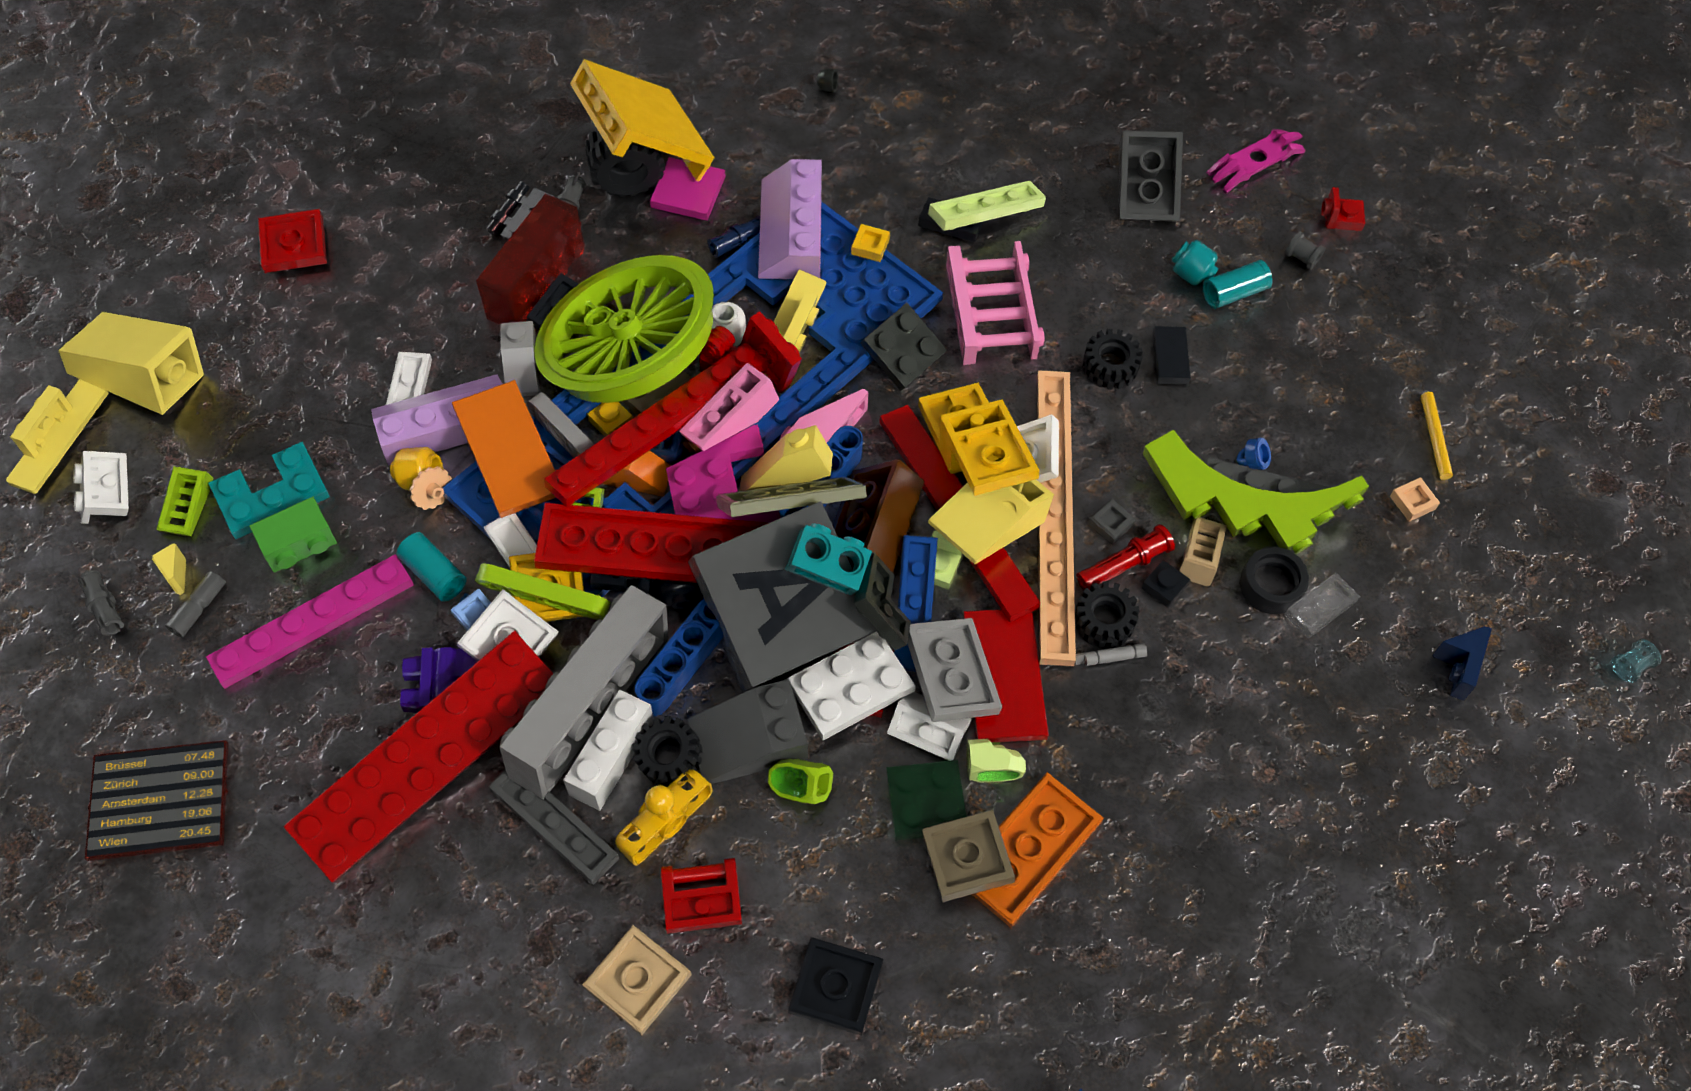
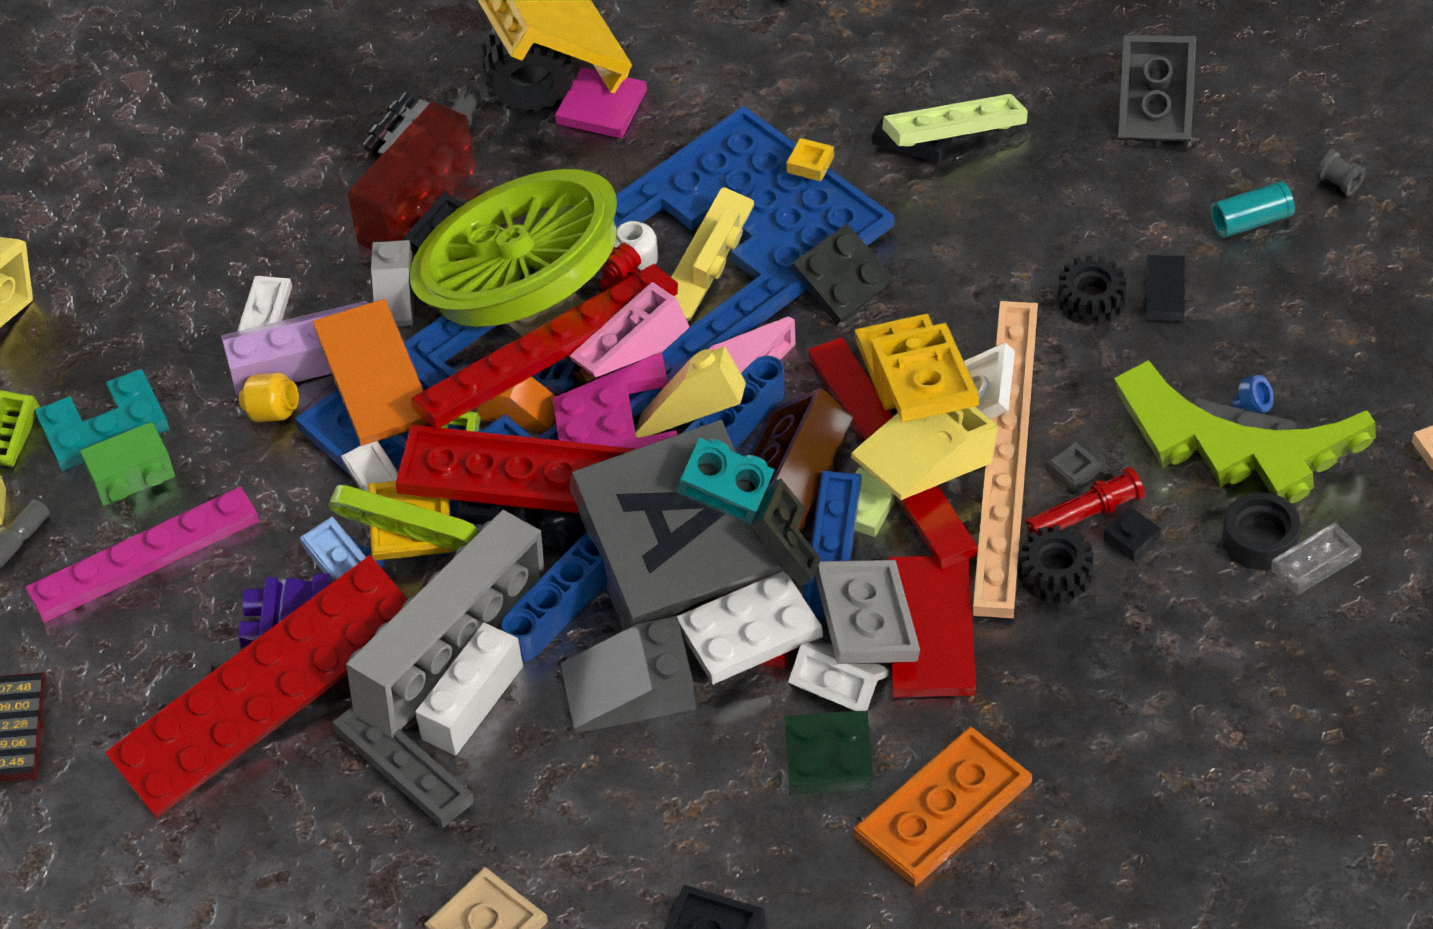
camera: 10 degrees right, 10 degrees down
red plate [258,209,327,273] -> none
teal pin [396,532,467,602] -> none
light nougat piece [409,466,452,510] -> none
white tile [457,590,559,661] -> none
light grey beam [527,392,594,458] -> none
yellow plate [587,402,633,437] -> none
yellow piece [615,769,713,866] -> none
black tyre [632,716,703,786] -> none
red plate [661,858,742,934] -> none
dark blue pin [708,215,760,258] -> none
olive tile [716,477,867,517] -> none
red plate [740,311,802,394] -> none
lavender slope [758,159,822,279] -> none
lime rock [768,759,833,804] -> none
dark tan plate [922,810,1015,902] -> none
bright pink fence [946,241,1044,365] -> none
yellowish green rock [967,739,1026,783] -> none
light grey wheel [1075,643,1147,666] -> none
teal head [1171,240,1219,286] -> none
tan slope [1179,517,1227,586] -> none
dark pink piece [1207,129,1305,194] -> none
red bracket [1321,187,1365,231] -> none

